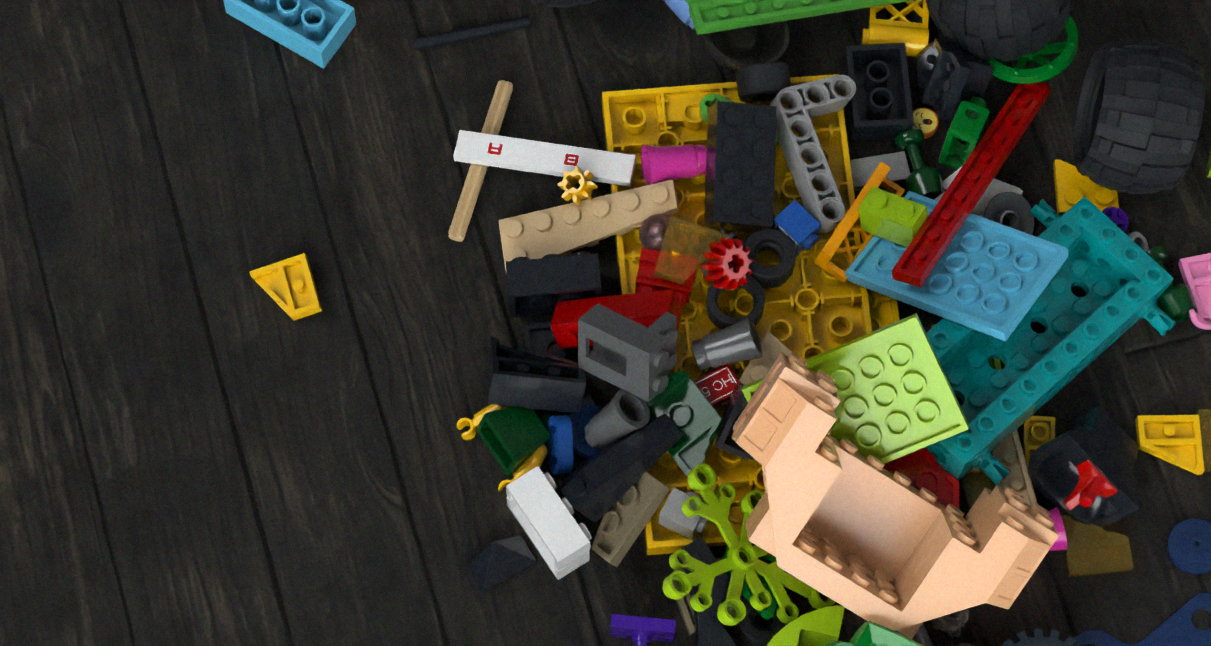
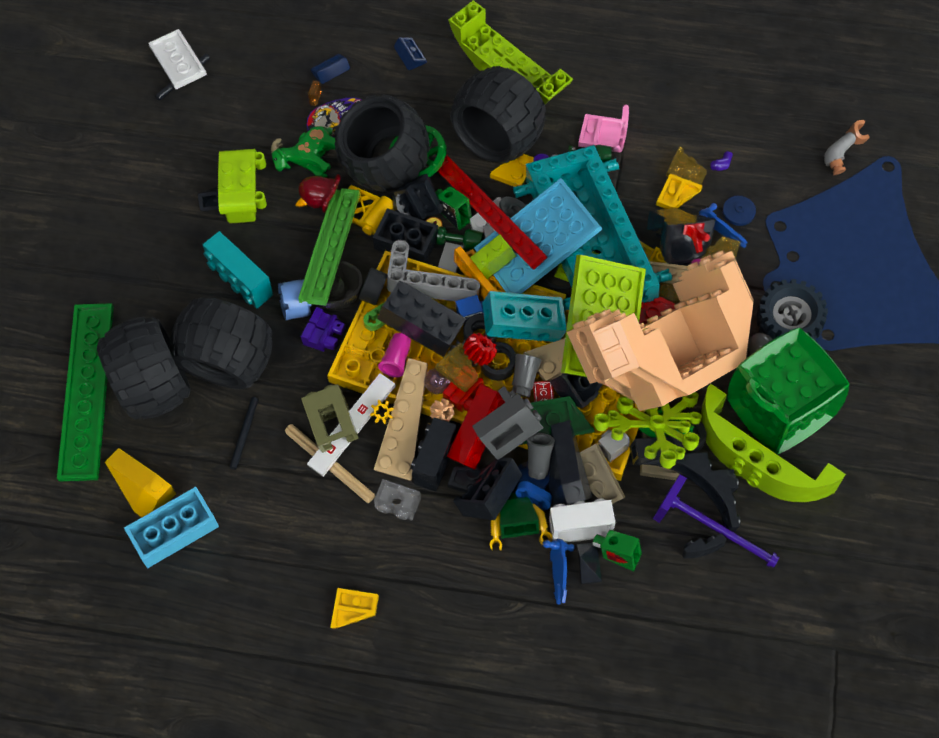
camera: 60 degrees left, 5 degrees down
none -> dark purple hips [301,307,346,352]
none -> olive brick [301,384,359,453]
none -> clear brick [374,479,421,520]
none -> light nougat gear [430,398,454,422]
none -> teal brick [482,291,567,342]
none -> blue piece [543,539,575,604]
none -> green torso [593,530,642,572]
none -> blue piece [699,203,748,248]

